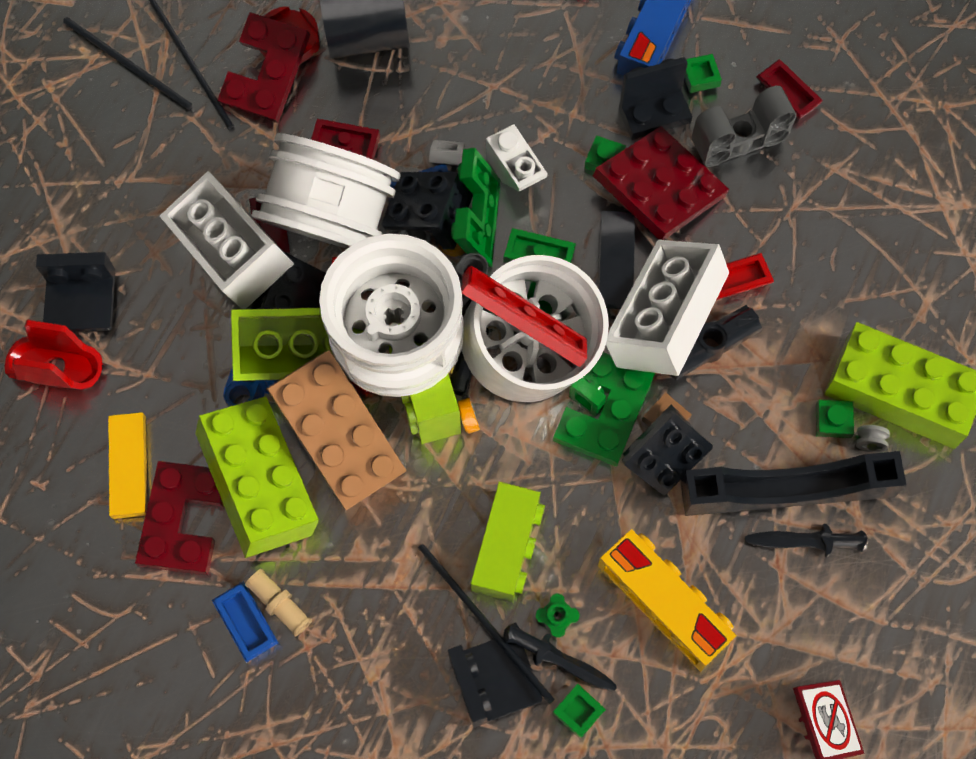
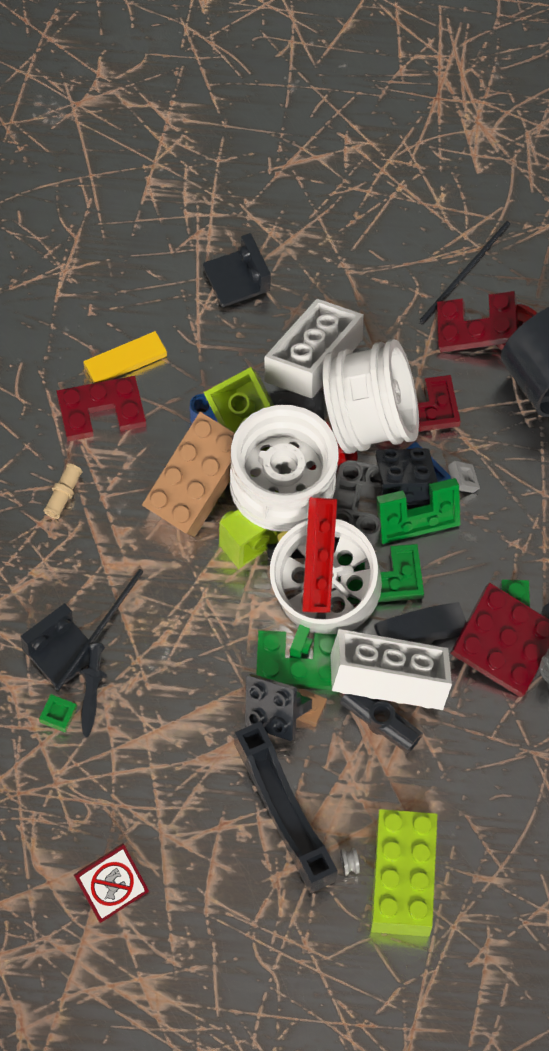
camera: 65 degrees right, 5 degrees down
red piece [4,320,103,389] -> none
black axle [63,17,192,110] -> none
lime brick [195,396,319,558] -> none
blue tile [212,581,278,663] -> none
light orange tile [457,397,480,434] -> none
lime brick [471,481,545,603] -> none
white slope [486,124,548,191] -> none
green plate [536,593,580,638] -> none
yellow brick [598,529,737,672] -> none
red tile [716,253,774,300] -> none
black sword [745,524,869,558] -> none
green plate [816,400,854,439] -> none

